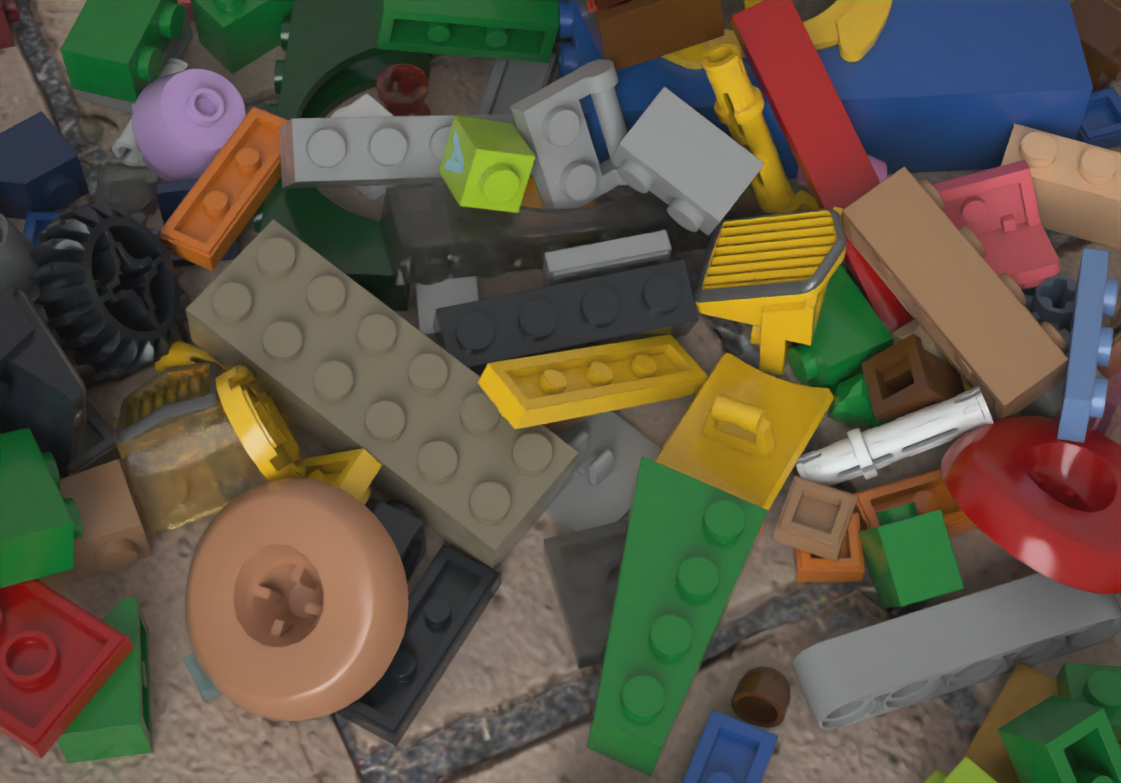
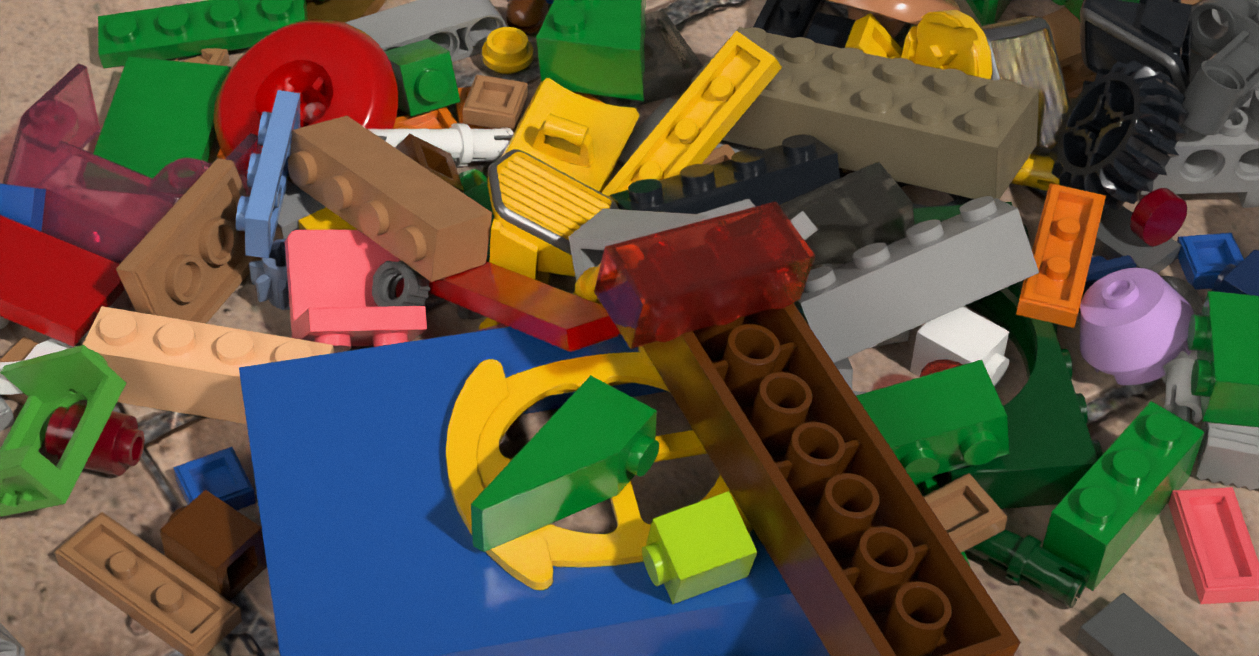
camera: 170 degrees right, 10 degrees down
lime brick [439,115,536,213] -> none
none -> yellow plate [482,27,533,74]

